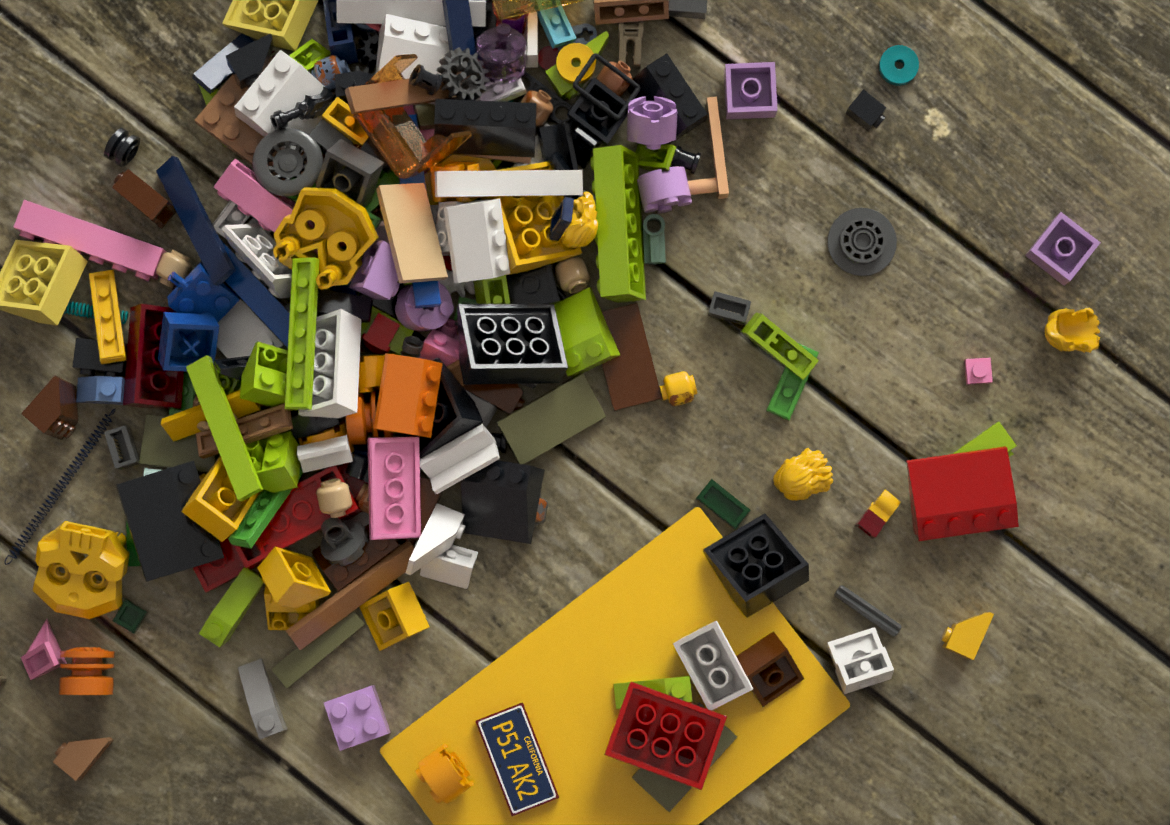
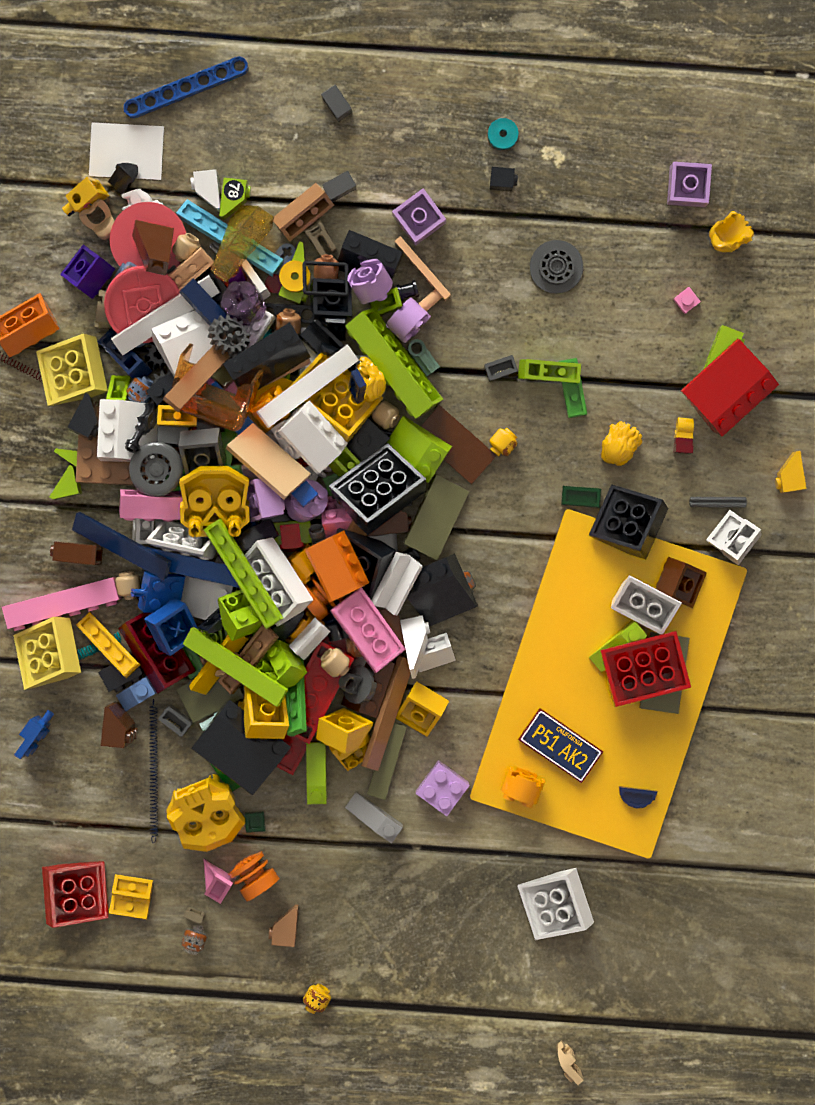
camera: 35 degrees left, 5 degrees up
black wheel [104,128,140,167] -> none
tile [192,33,254,94] -> none
black bush [409,64,442,96] -> none
none -> lime slope [49,465,82,500]

